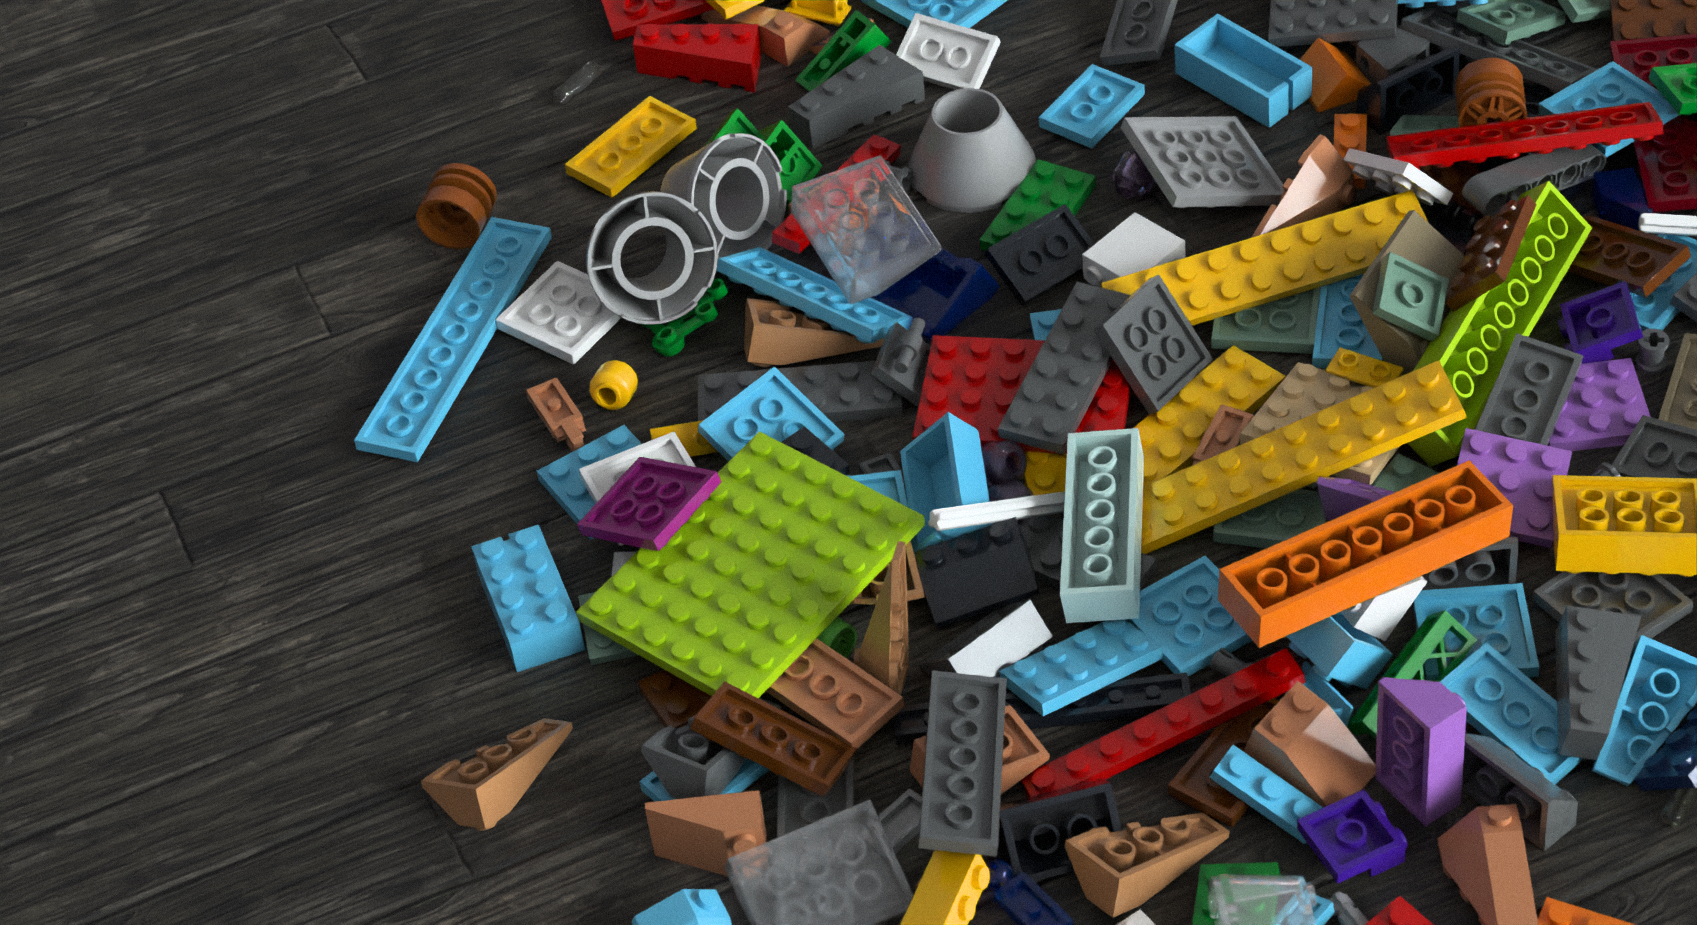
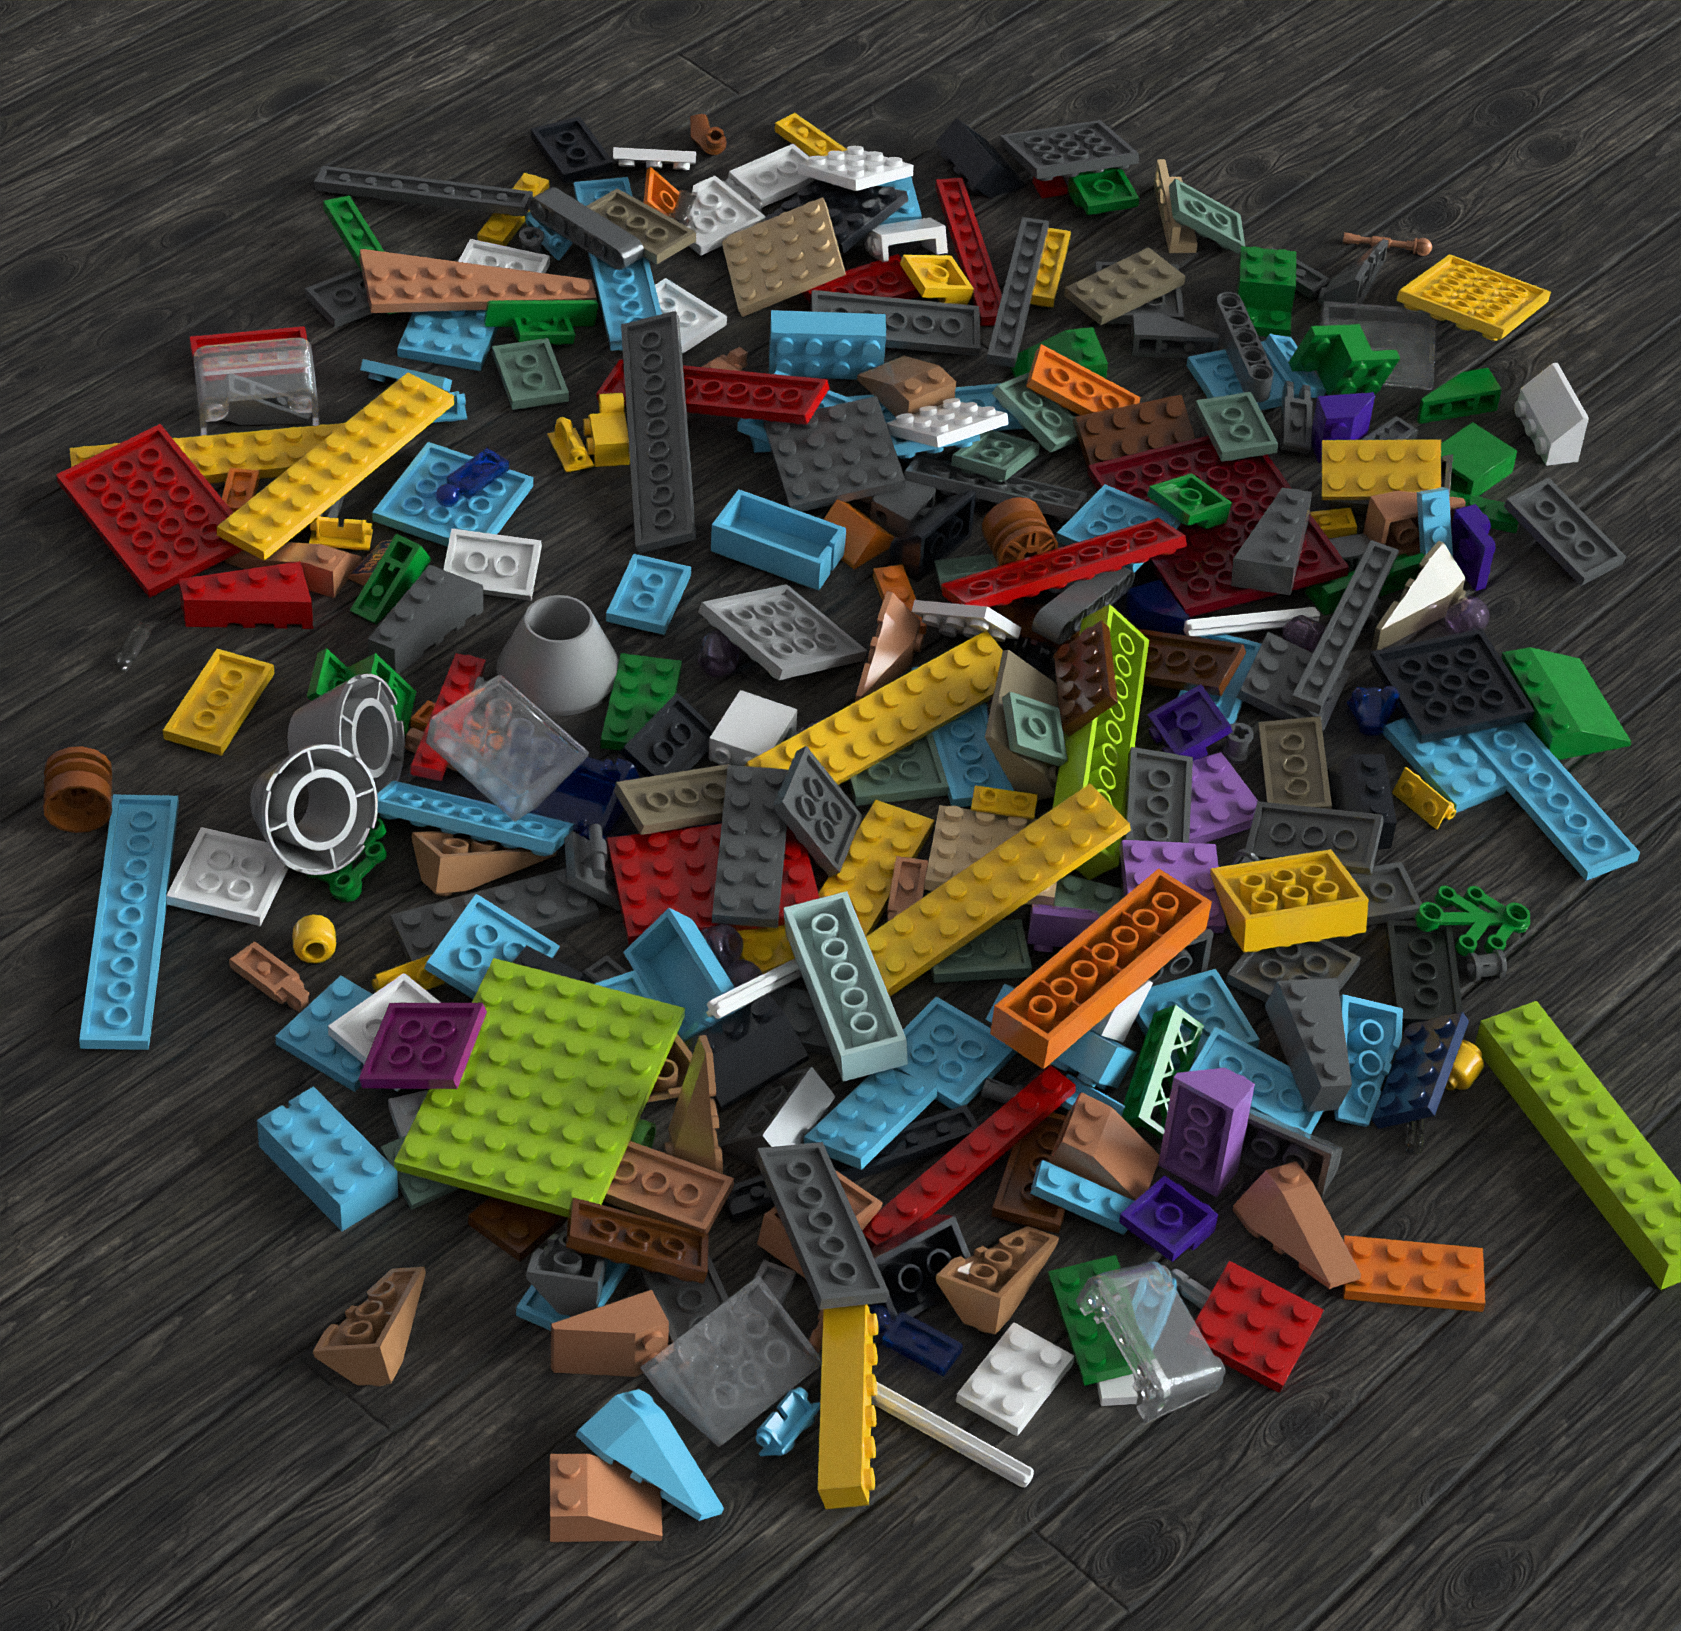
camera: 30 degrees left, 0 degrees up
none -> dark tan plate [614,764,730,835]

